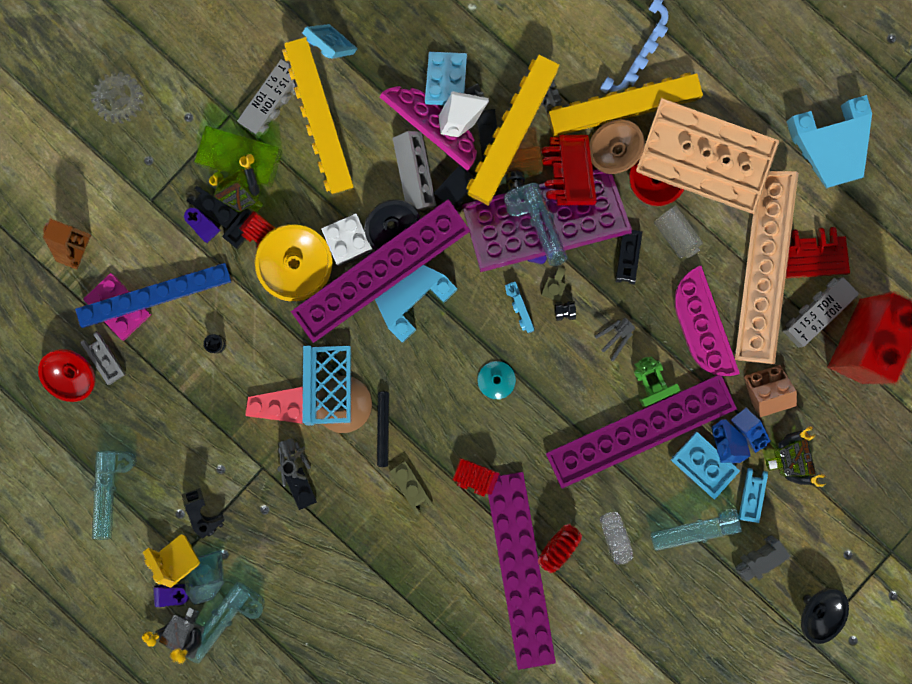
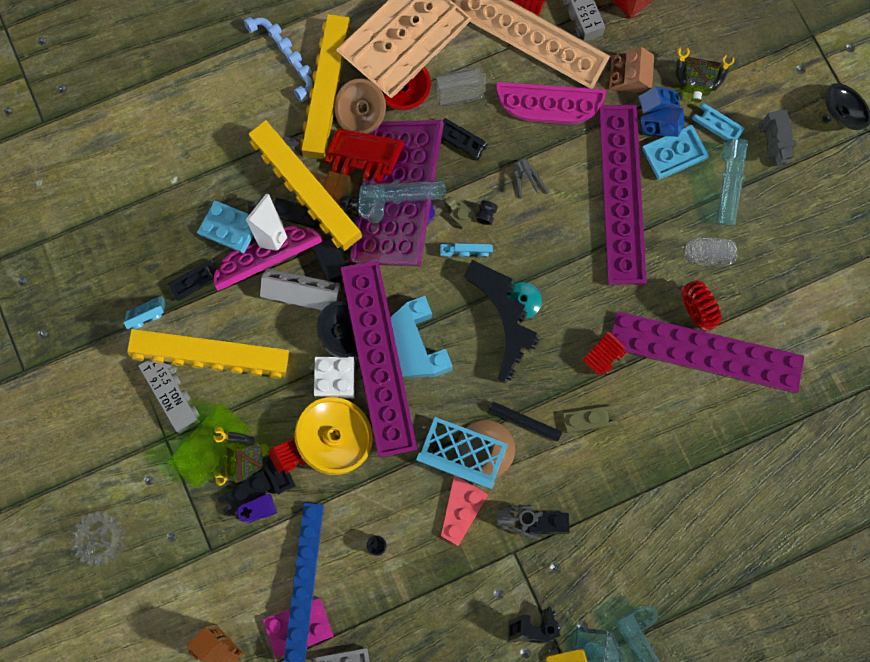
camera: 75 degrees left, 10 degrees down
bright green tile [634,356,681,407] -> none
none -> black hinge [168,259,215,301]
none -> black arch [464,260,540,384]

